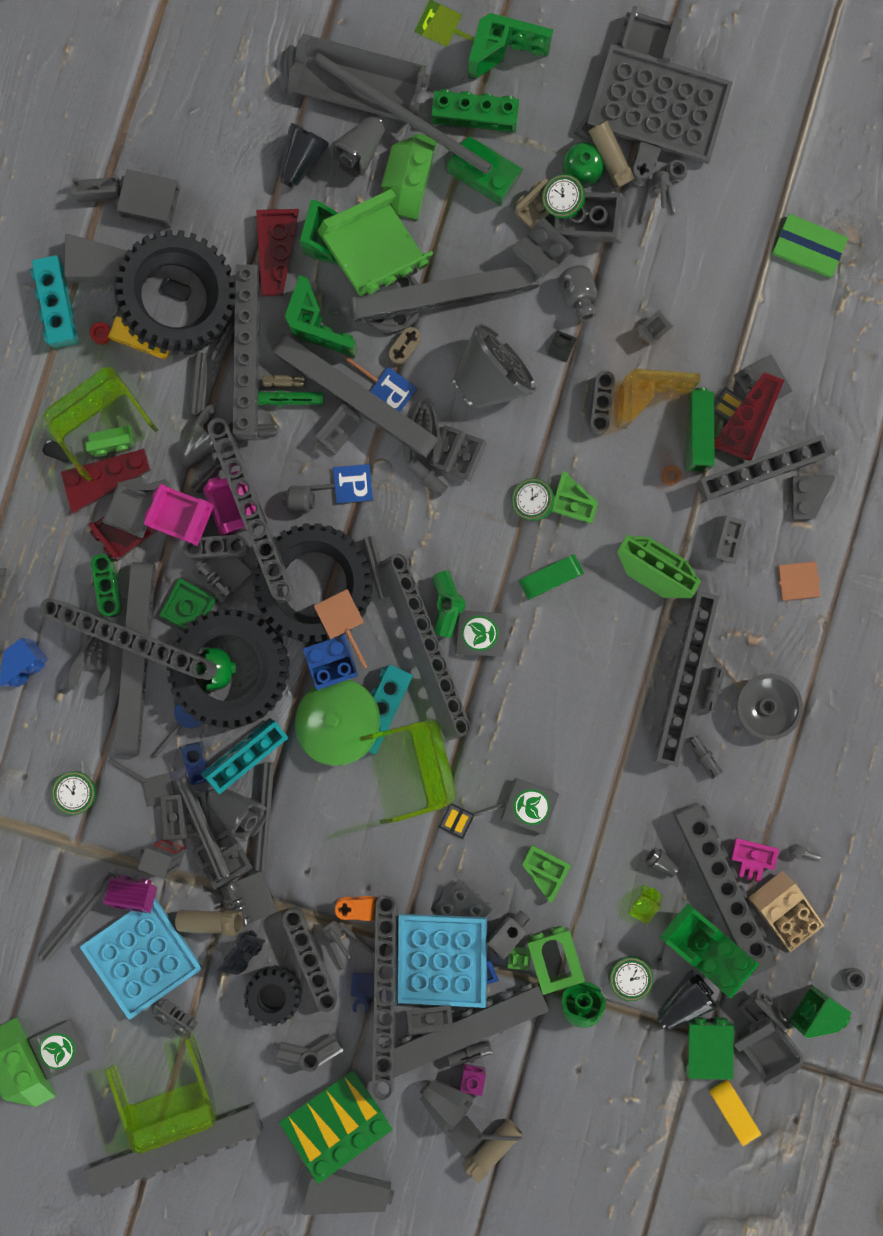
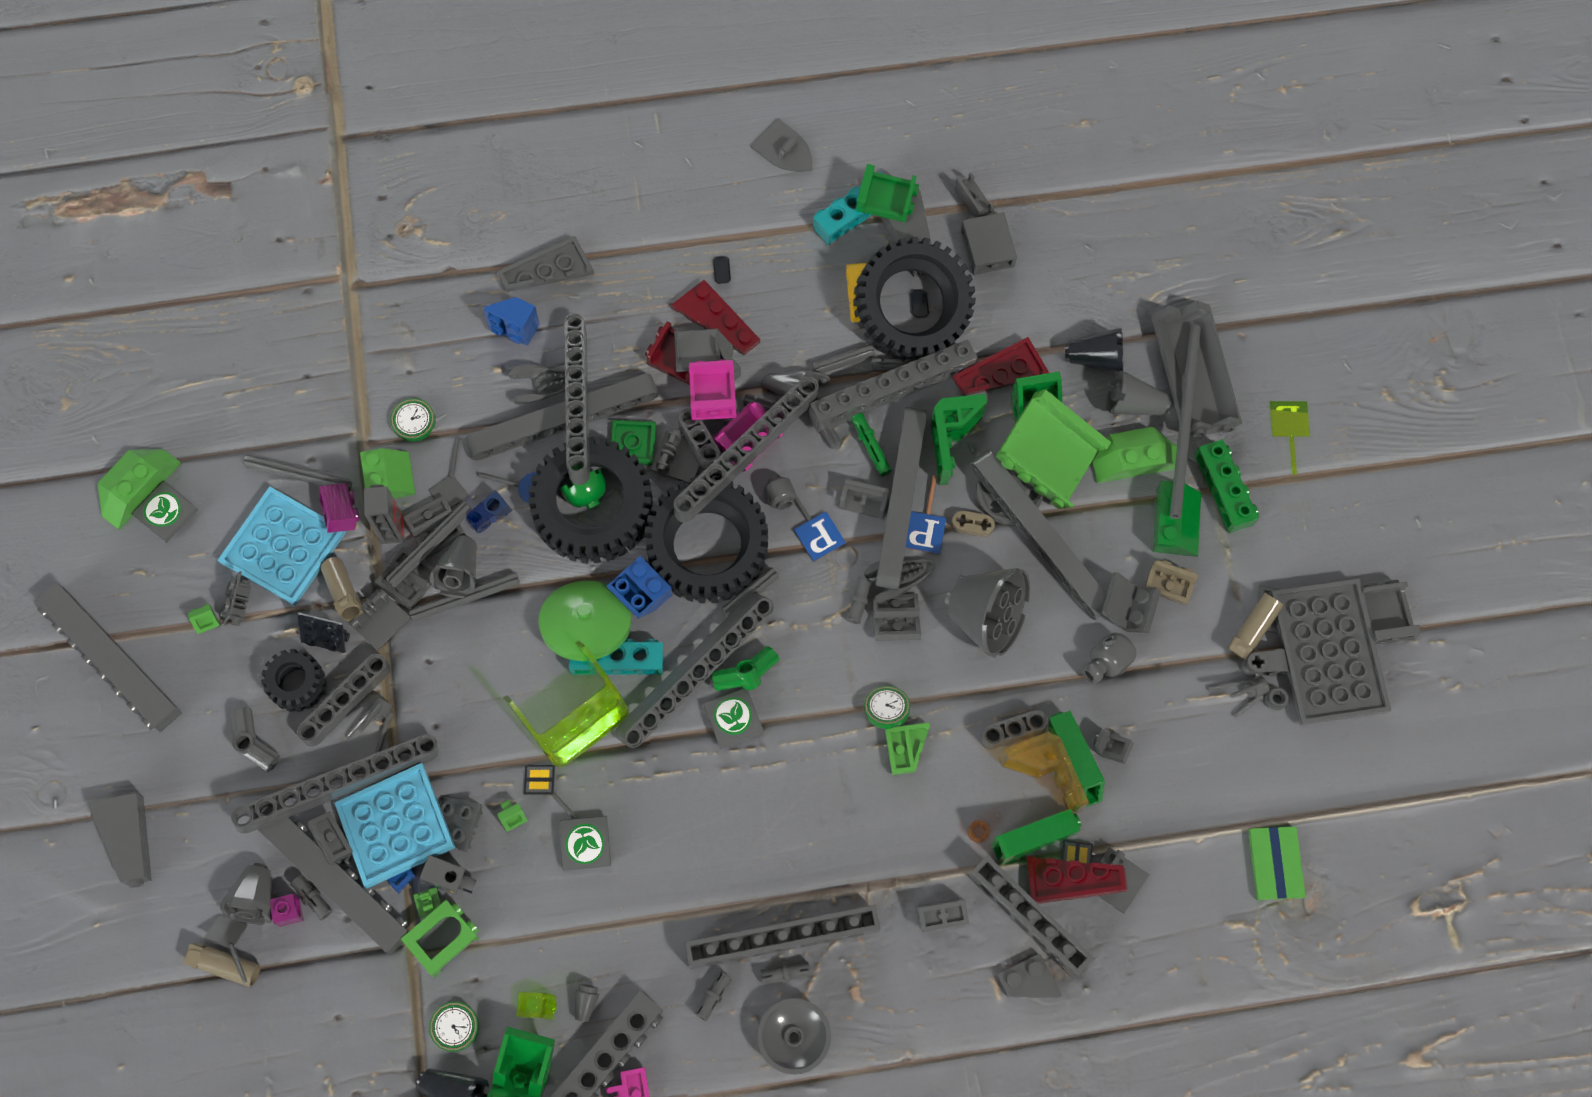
camera: 65 degrees right, 15 degrees down
clear neon green windscreen [44,367,158,481] -> none
bright green bracket [85,426,135,457] -> none
red tile [89,322,111,345] -> none
green beam [91,554,122,617] -> none
clear neon green windscreen [105,1035,217,1154] -> none
teal brick [201,718,288,795] -> none
dark tan axle [262,375,305,388] -> none
green slope [278,1070,393,1184] -> none
nougat piece [314,589,367,669] -> none
orange piece [335,896,377,921] -> none
clear blue plate [351,972,374,1013] -> none
green bracket [468,13,554,80] -> none
green beam [519,554,584,600] -> none
bright green wing [522,844,571,903] -> none
tile [542,174,586,219] -> none
pearl dark grey slope [547,330,577,362] -> none
dark grey slope [554,192,626,243] -> none
green cylinder [561,982,606,1028] -> none
green cylinder [562,142,605,188] -> none
bright green wedge [617,535,701,598] -> none
nougat piece [778,561,821,601] -> none
none -> bright green tile [188,604,220,634]
none -> bright green slope [360,448,416,499]
none -> bright green tile [497,799,528,832]
none -> green panel [856,164,919,223]
none -> green slope [1048,711,1105,809]

